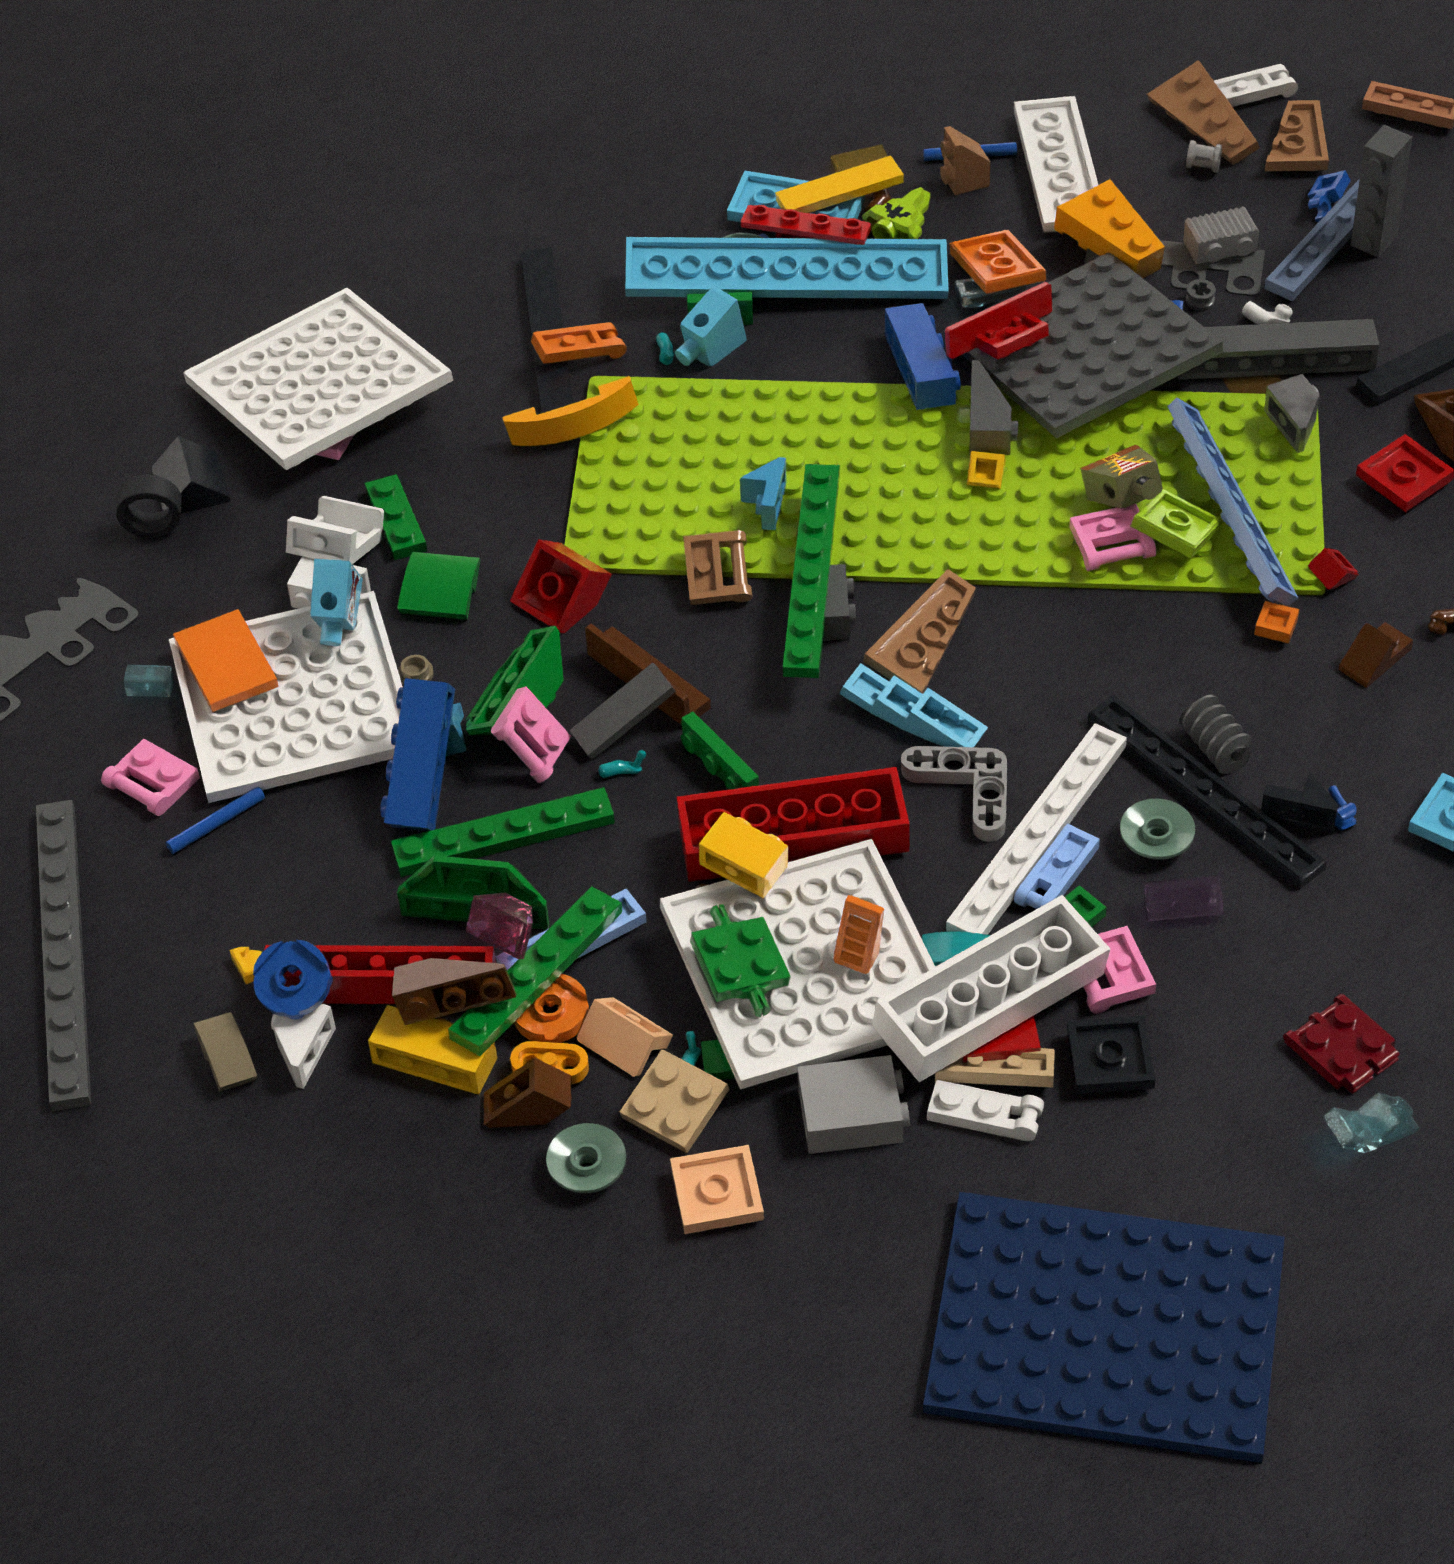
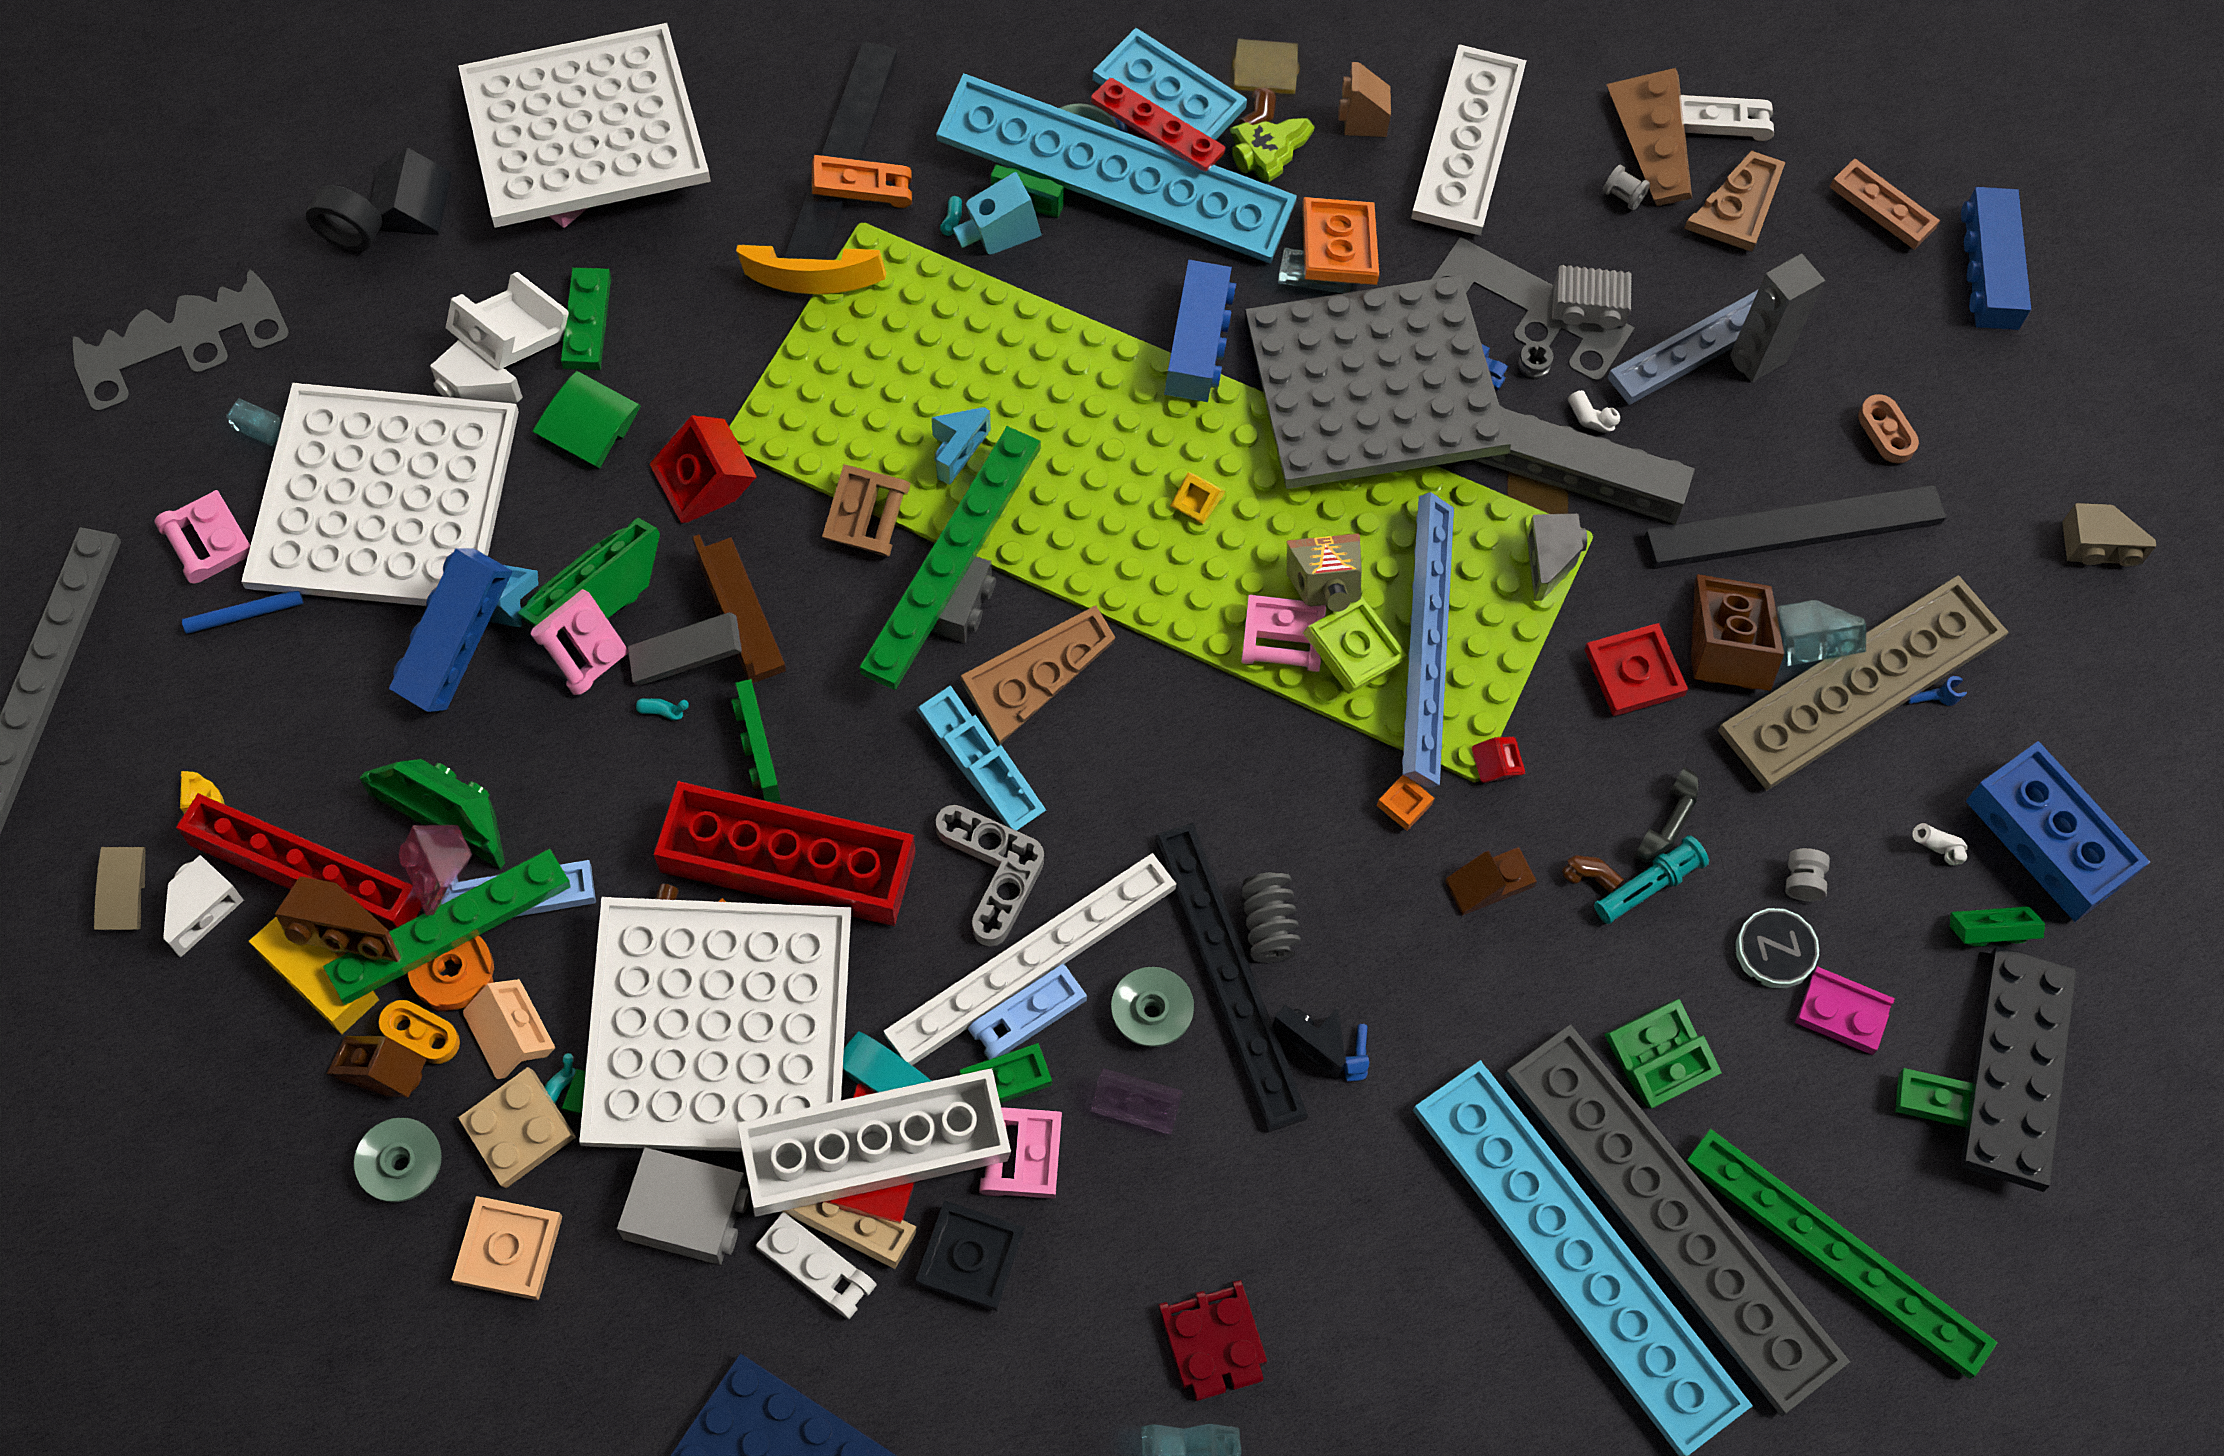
camera: 15 degrees right, 15 degrees up
orange tile [173,609,279,712] -> none
blue plate [253,940,333,1020] -> none
medium azure torso [310,559,363,646] -> none
green plate [391,787,615,877] -> none
dark tan plate [398,655,434,685] -> none
green plate [690,904,791,1017] -> none
yellow brick [699,812,788,899] -> none
yellow tile [775,156,904,213] -> none
orange slope [834,895,884,974] -> none
blue bar [923,142,1017,161] -> none
red bracket [945,282,1052,360] -> none
dark grey slope [970,360,1018,455] -> none
light orange wedge [1054,179,1165,278] -> none
blue plate [1308,170,1351,222] -> none

